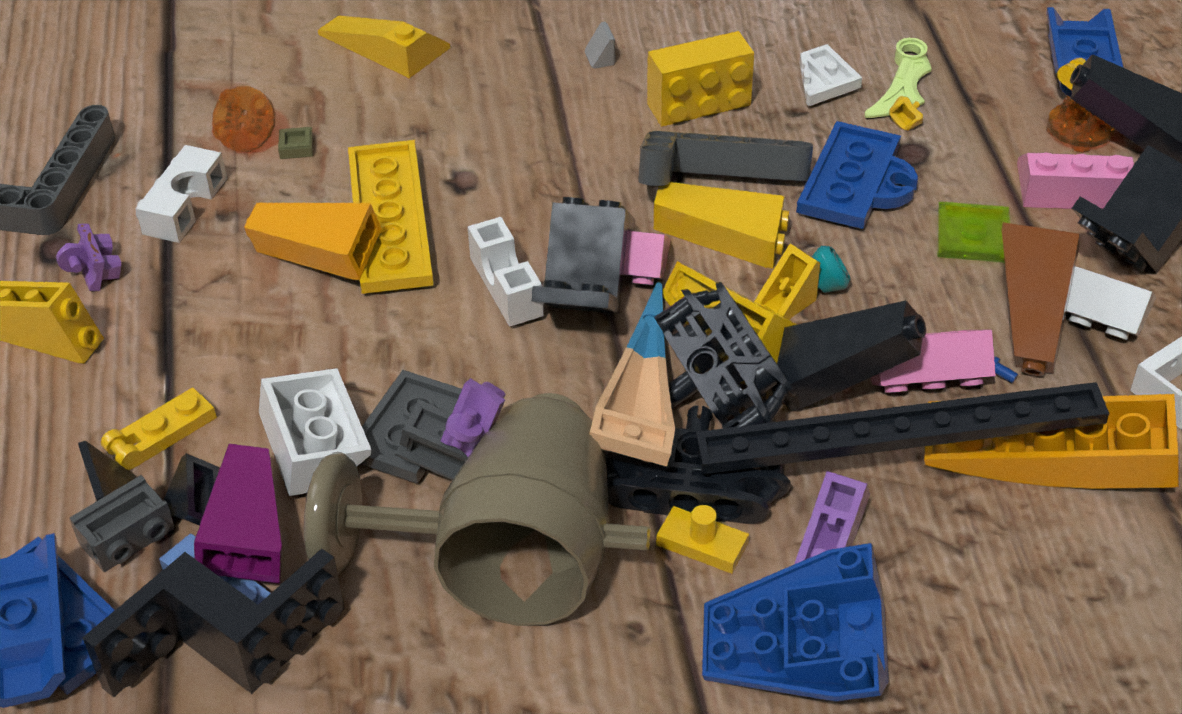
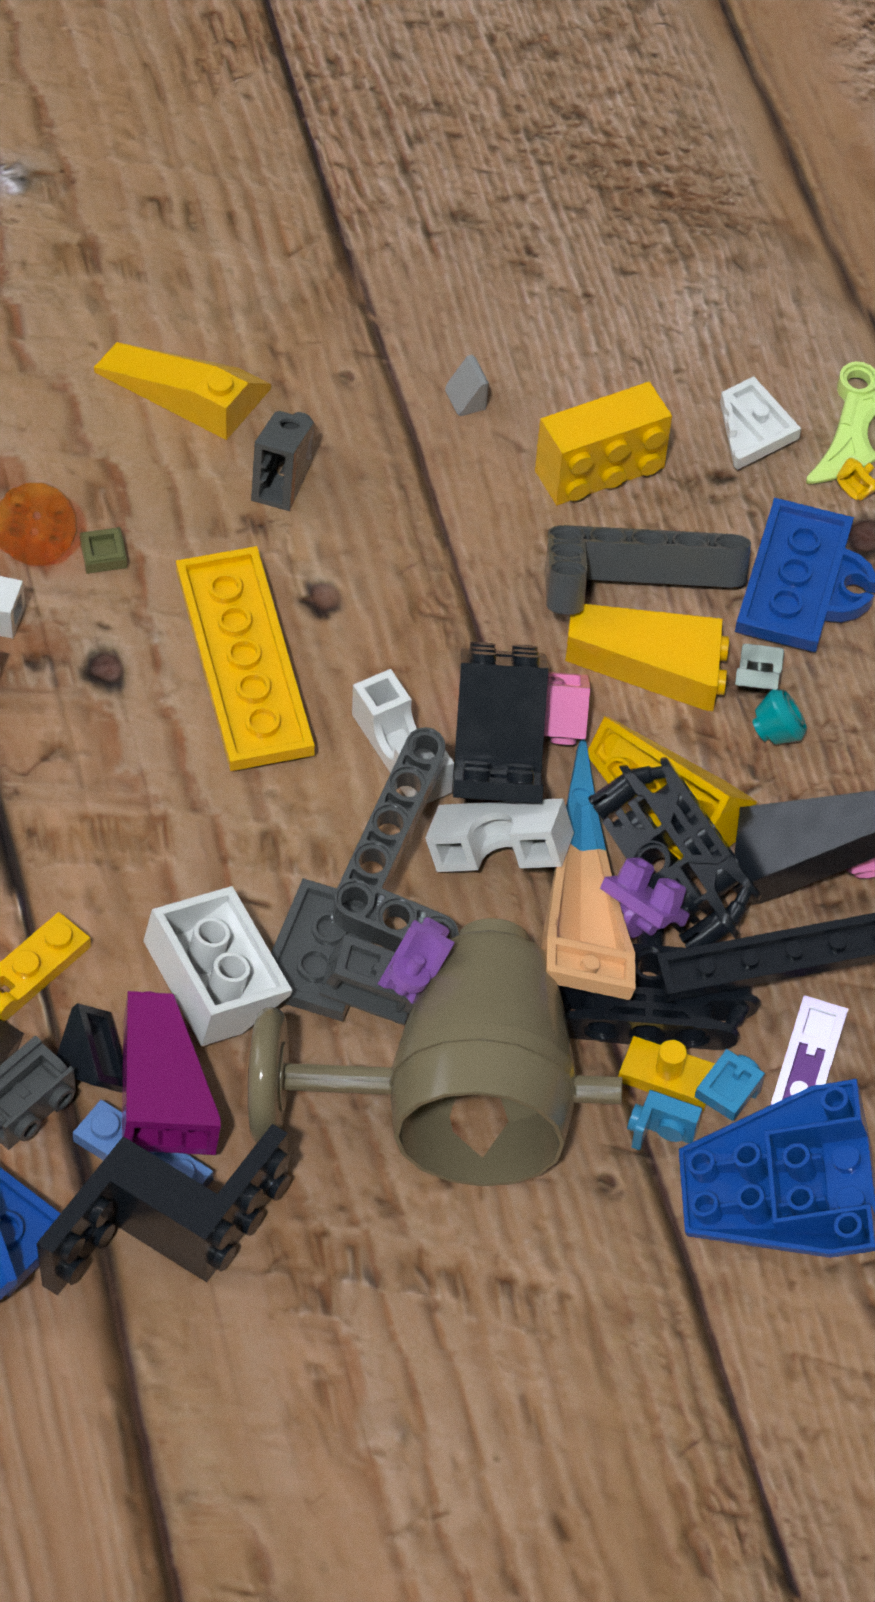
camera: 10 degrees left, 10 degrees up
light orange slope [244,202,382,280] -> none
yellow slope [755,243,820,320] -> none
none -> dark grey torso [251,411,315,511]
none -> dark grey beam [333,727,459,952]
none -> white arch [425,798,574,872]
none -> medium lavender hips [600,857,690,938]
none -> dark azure bracket [627,1090,702,1151]
none -> dark azure bracket [695,1049,765,1121]
none -> bracket [735,644,784,690]

